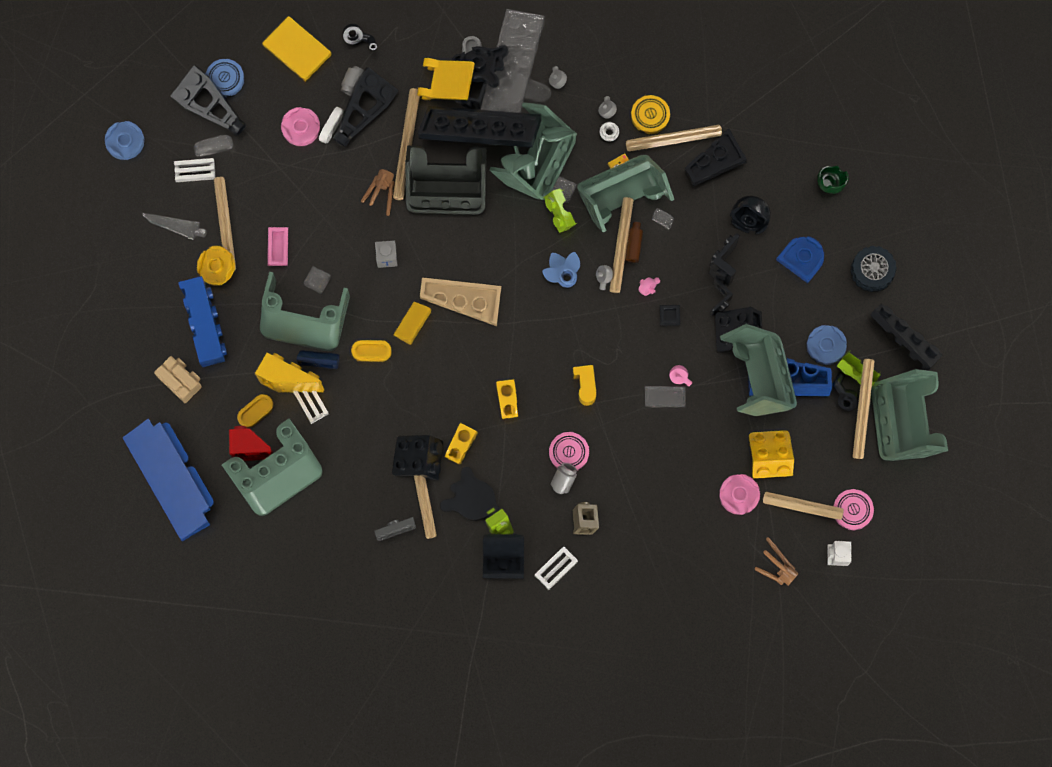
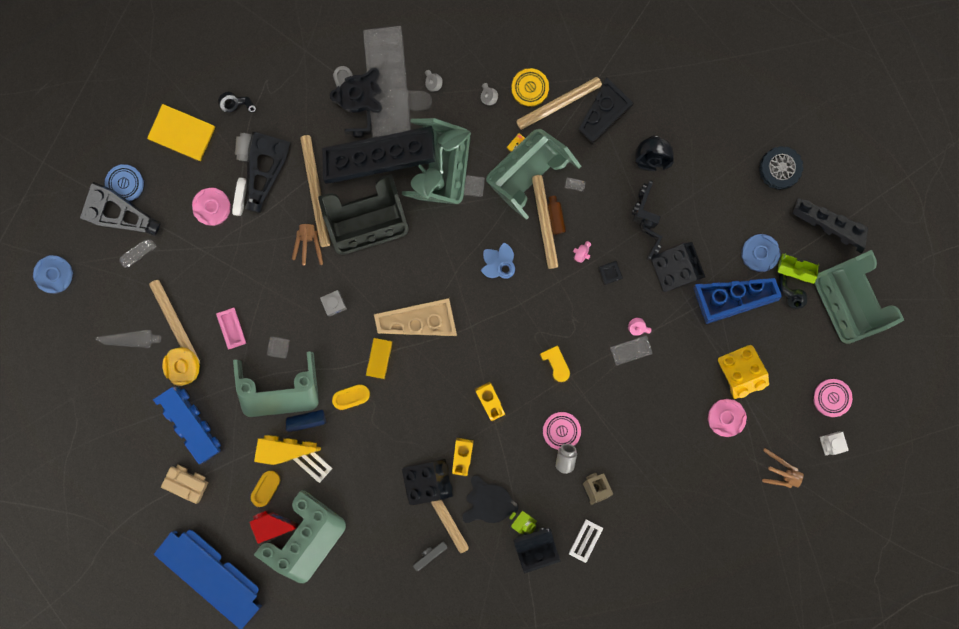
camera: 20 degrees left, 10 degrees up
white tile [174,158,215,182] -> none
yellow flag [417,58,475,100] -> none
lime piece [544,188,577,233] -> none
light grey piece [596,265,613,290] -> none
white plate [600,122,619,142] -> none
sand green windscreen [720,324,797,416] -> none
tan axle [763,492,844,520] -> none
blue tile [776,237,824,283] -> none
dark green hair [817,165,849,194] -> none
tan axle [853,359,874,459] -> none

